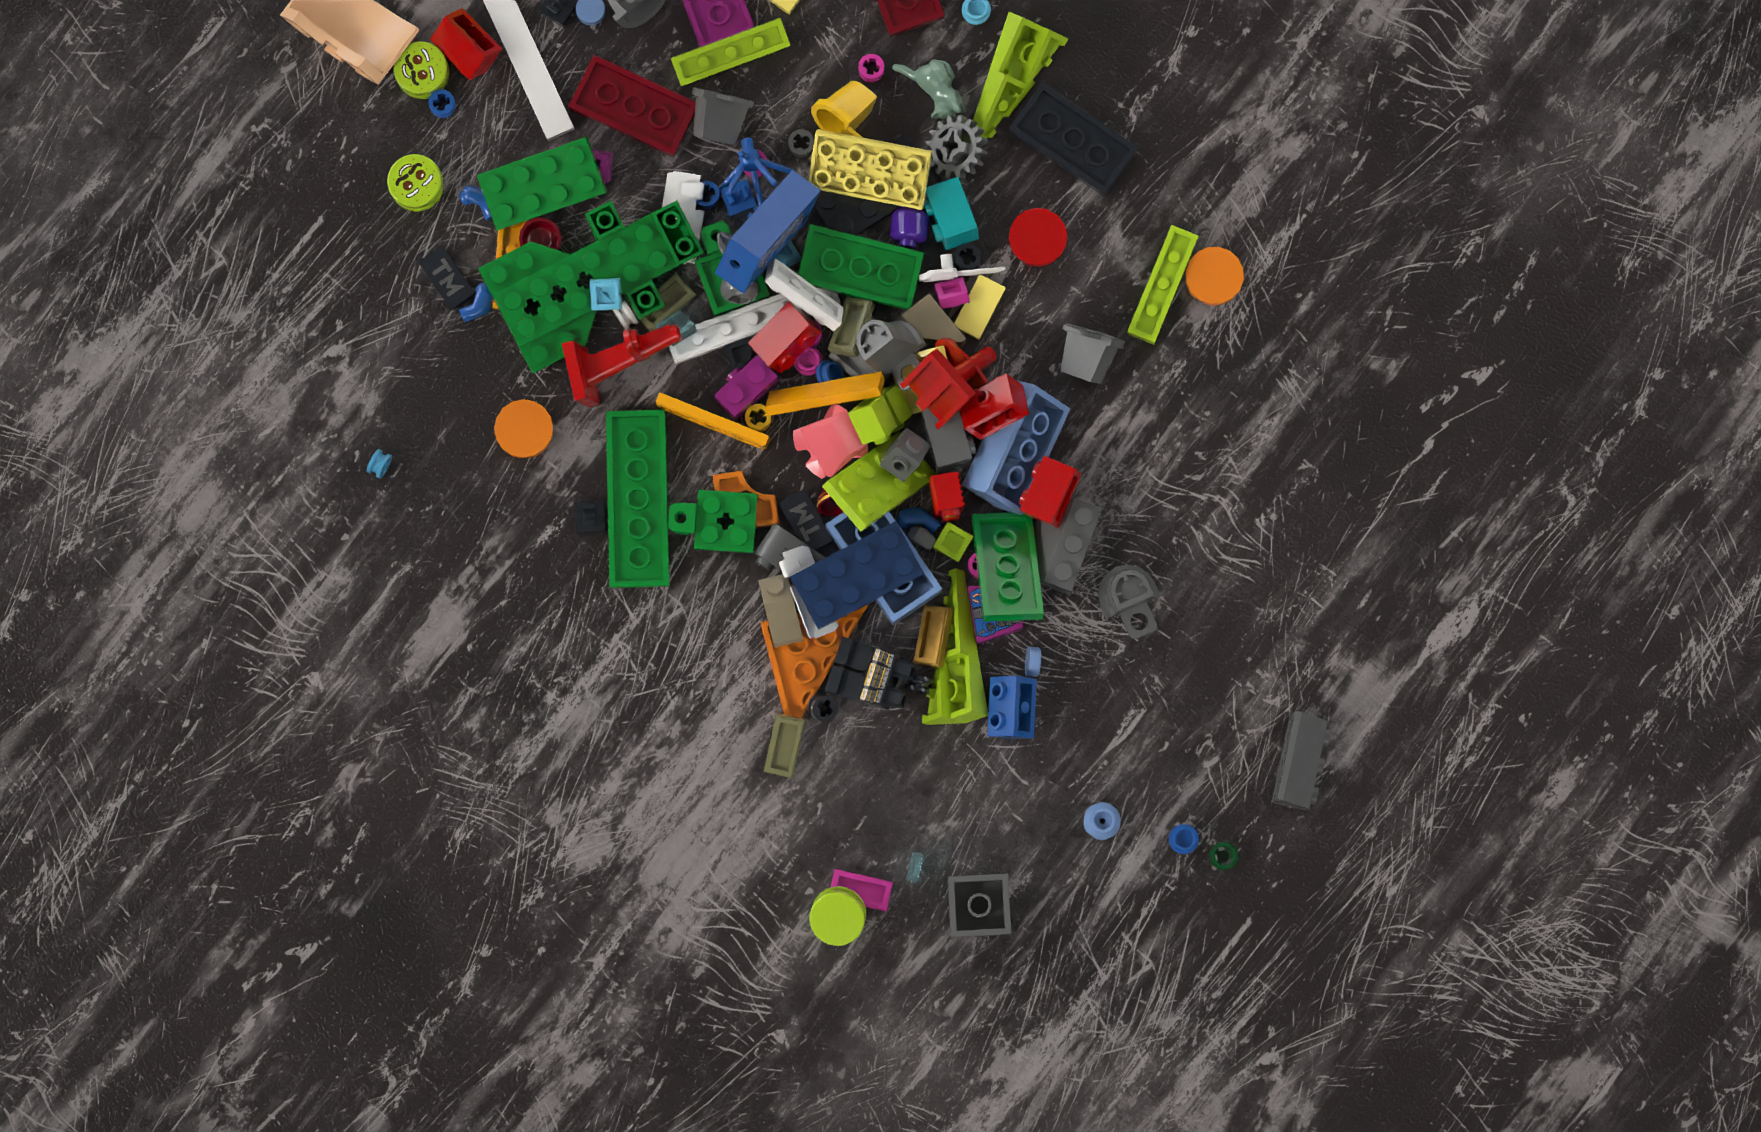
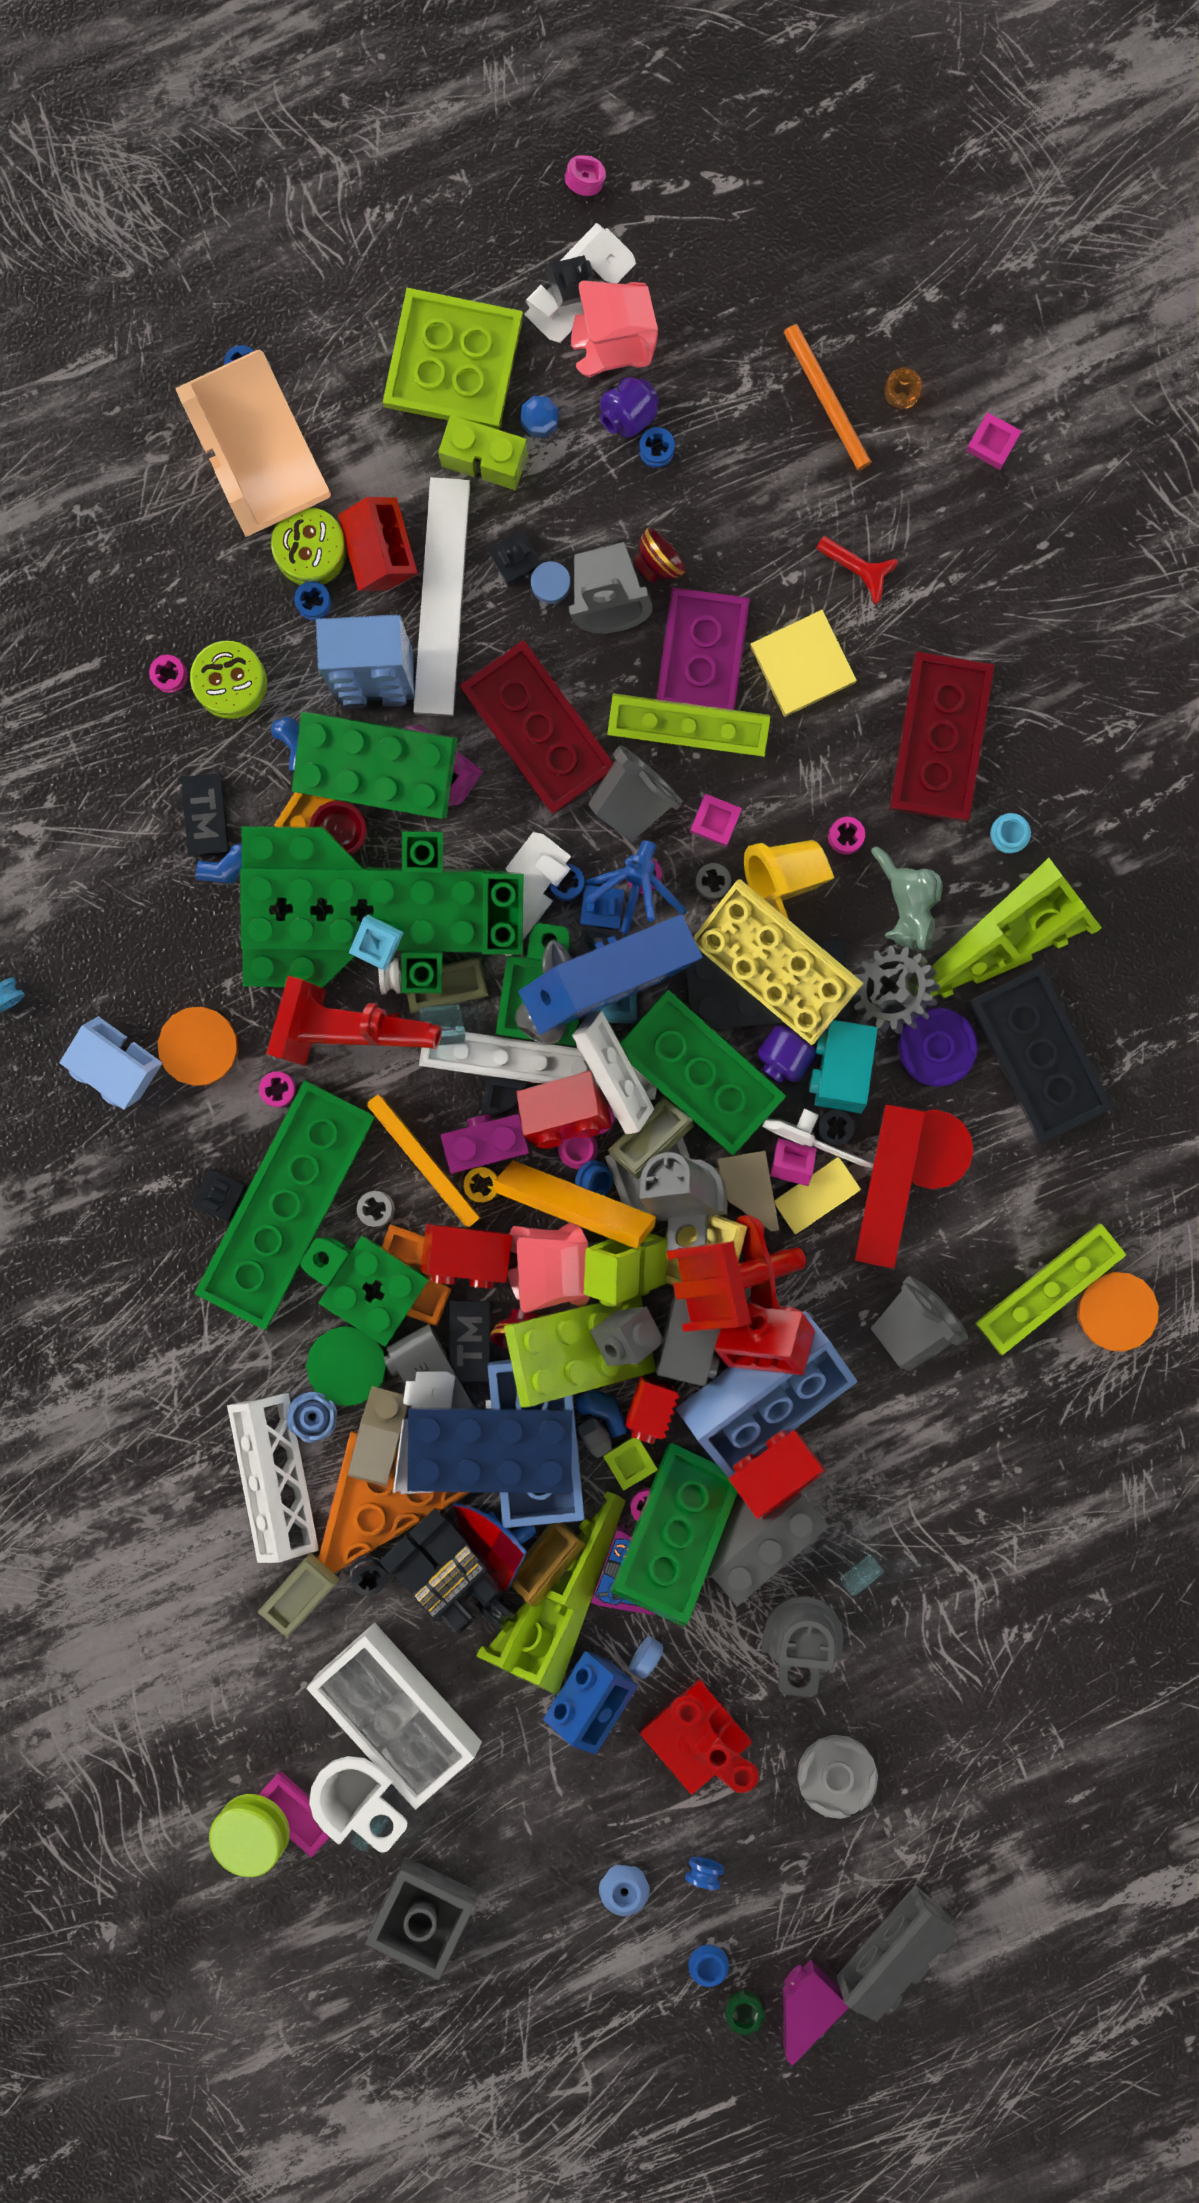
camera: 30 degrees right, 5 degrees up
none -> light blue piece [59,1016,162,1109]
none -> dark pink bush [149,654,189,693]
none -> white fence [227,1393,319,1563]
none -> dark pink bush [259,1072,297,1107]
none -> medium blue plate [287,1392,337,1443]
none -> green tile [306,1325,387,1406]
none -> brick [306,1622,482,1810]
none -> white container [309,1756,407,1853]
none -> medium blue brick [316,615,415,708]
none -> light grey bush [357,1191,395,1227]
none -> red brick [420,1223,512,1289]
none -> shield [454,1504,536,1592]
none -> red piece [639,1678,759,1795]
none -> blue bush [685,1857,725,1890]
none -> dark pink plate [690,794,742,847]
none -> magenta slope [783,1960,849,2066]
none -> light grey tile [797,1735,878,1819]
none -> clear light blue tile [839,1553,884,1596]
none -> red tile [855,1104,926,1269]
none -> dark purple tile [897,1007,978,1087]

